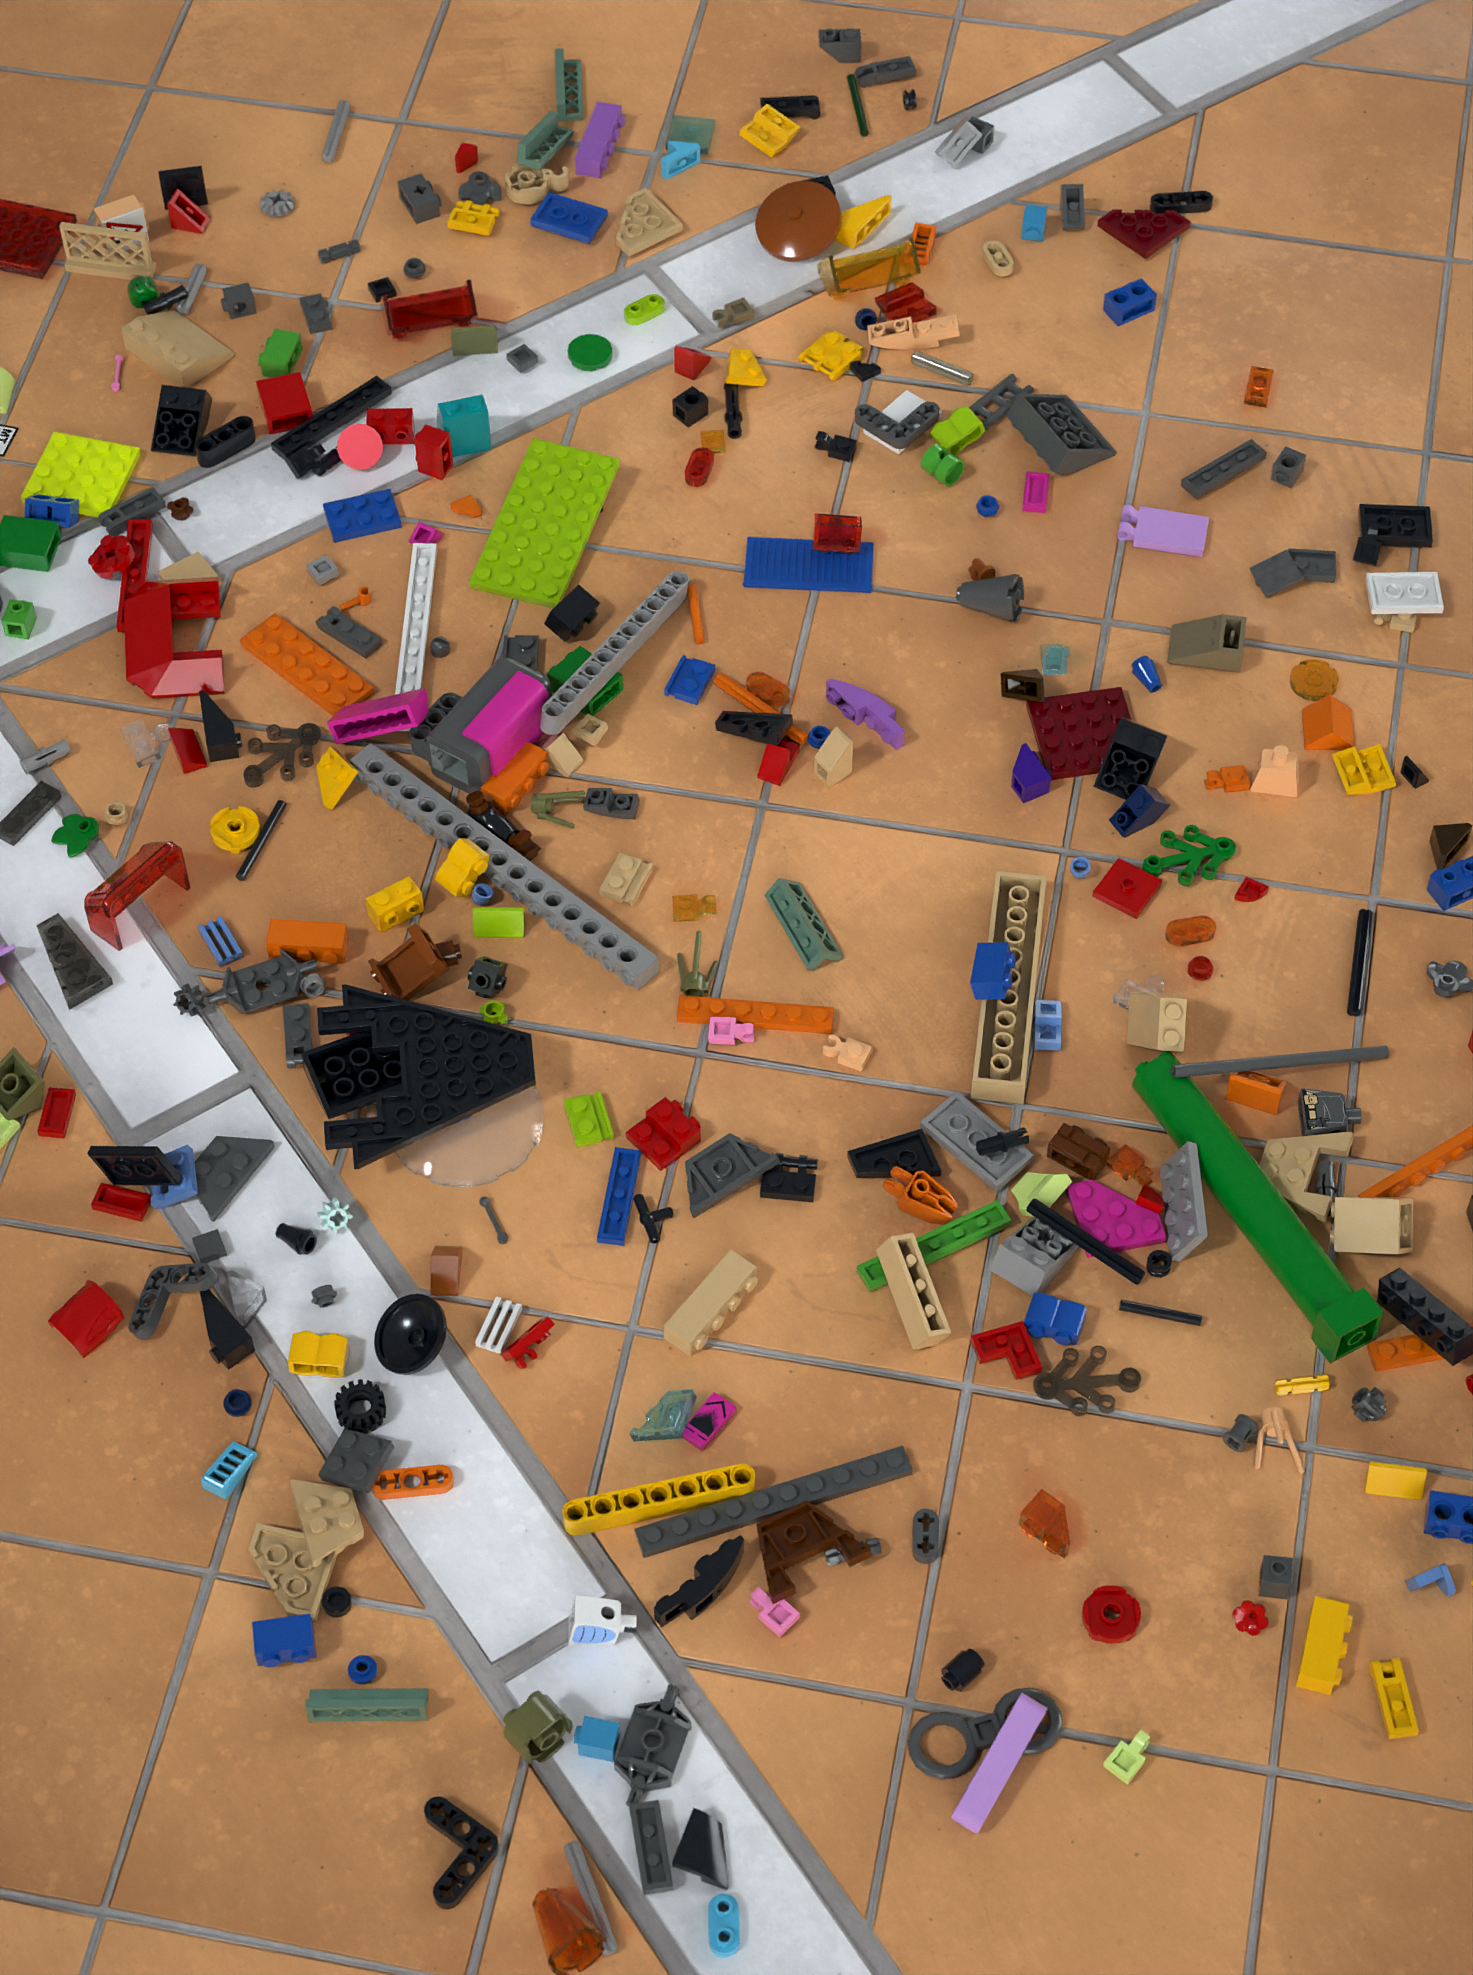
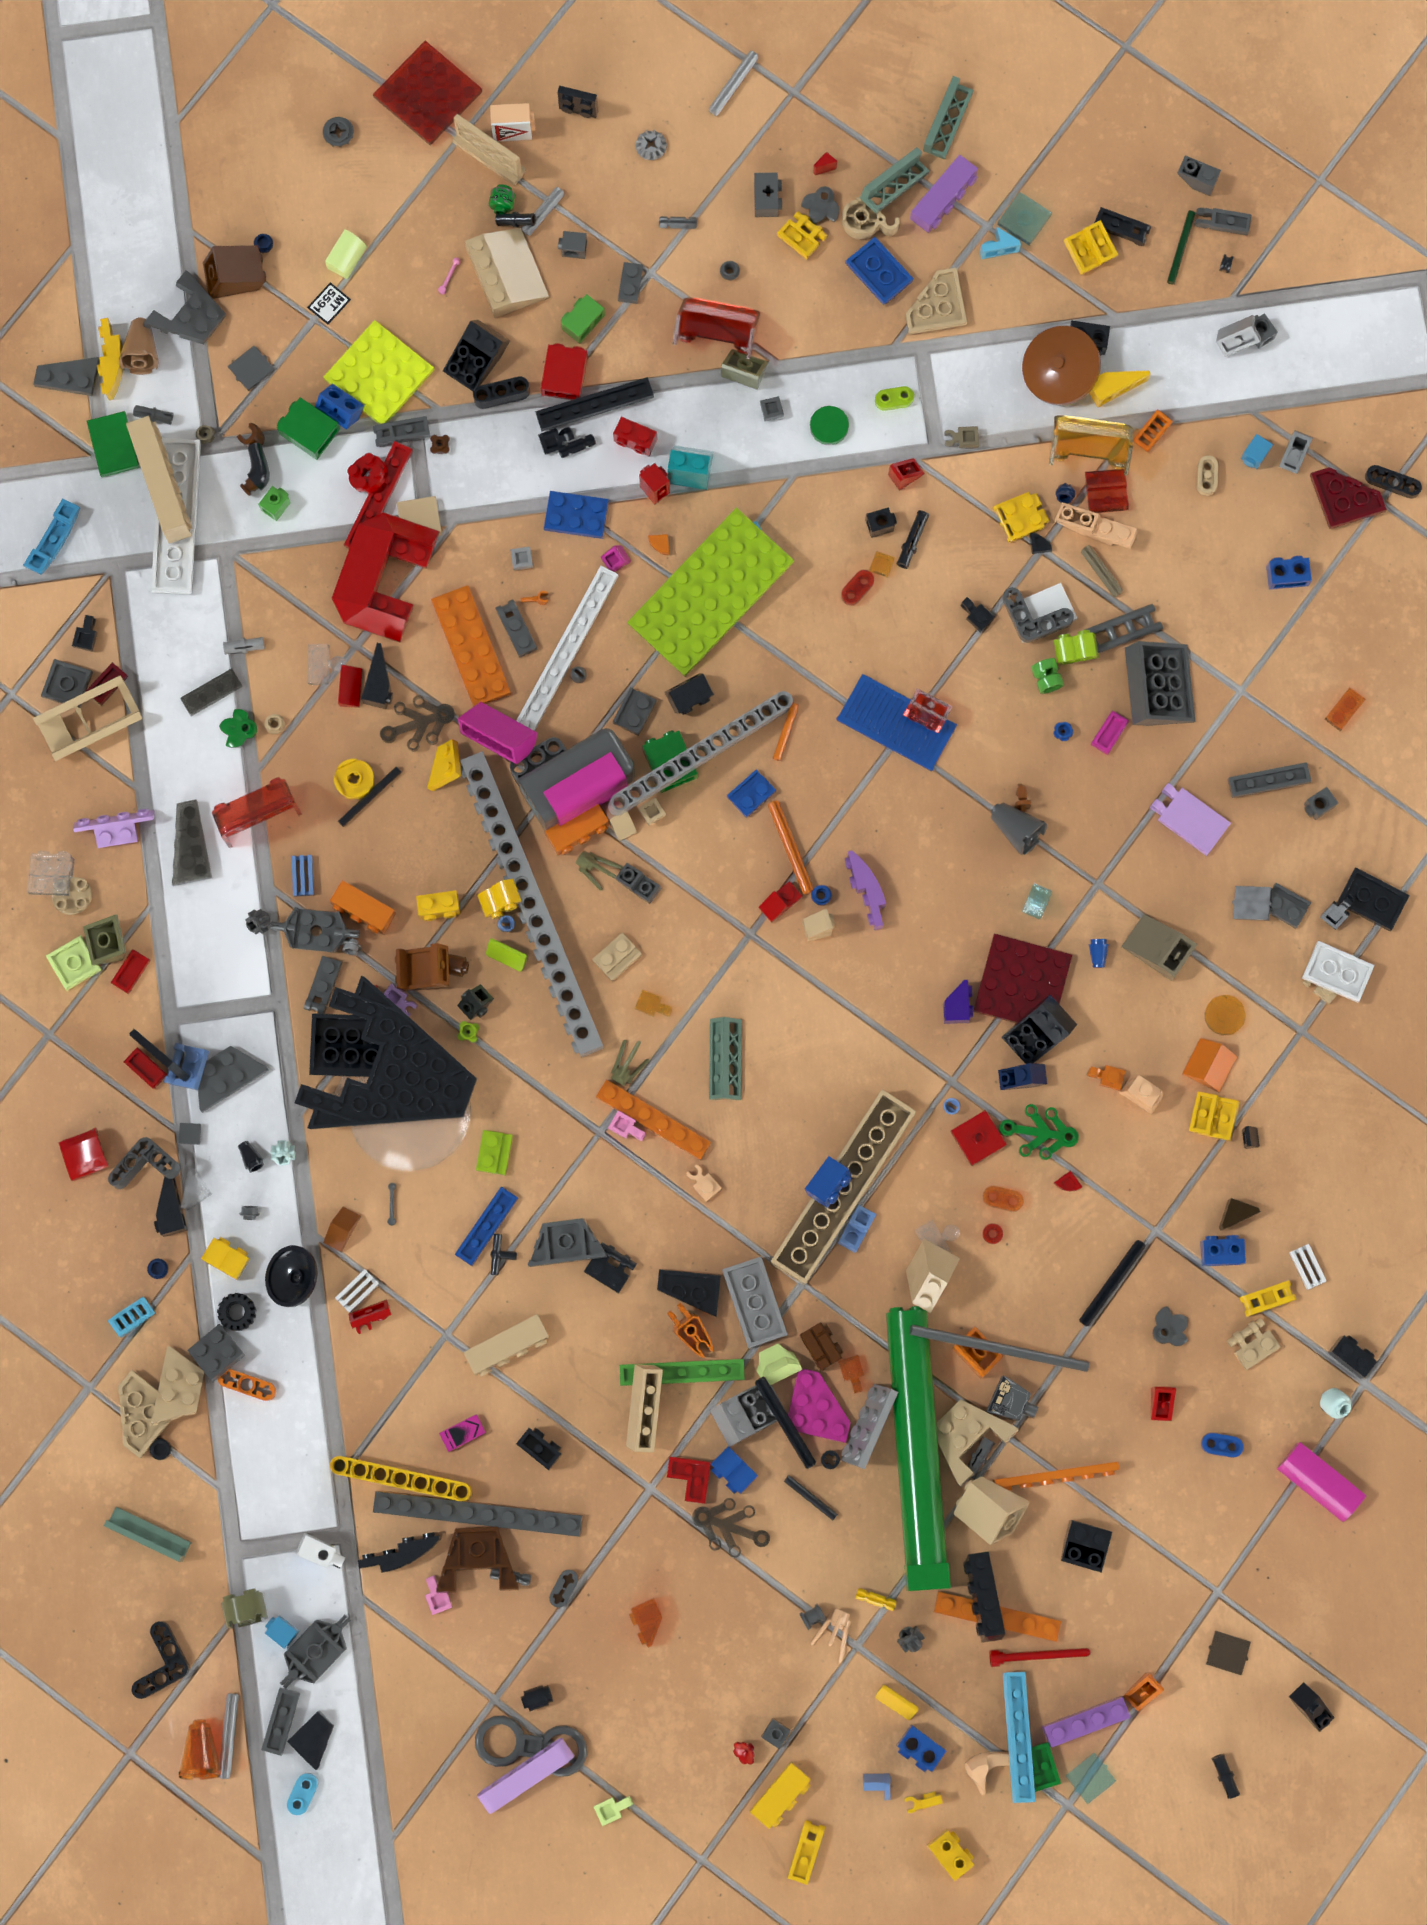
camera: 25 degrees right, 25 degrees up
red slope [167,189,210,234] -> none
blue brick [252,1613,317,1667] -> none
coral tile [337,424,383,470] -> none
blue plate [348,1655,377,1685] -> none
black tile [367,277,397,303] -> none
piece [466,791,541,861] -> none
red plate [626,1097,701,1171] -> none
clear light blue wing [629,1389,697,1442] -> none
black wing [715,711,793,746] -> none
yellow wing [725,348,767,387] -> none
clear orange plate [746,672,790,708] -> none
black axle [976,1127,1029,1156] -> none
dark brown slope [1001,669,1044,702] -> none
red plate [1082,1585,1141,1644] -> none
red tile [1136,1185,1164,1214] -> none
none -> black brick [516,1427,562,1471]

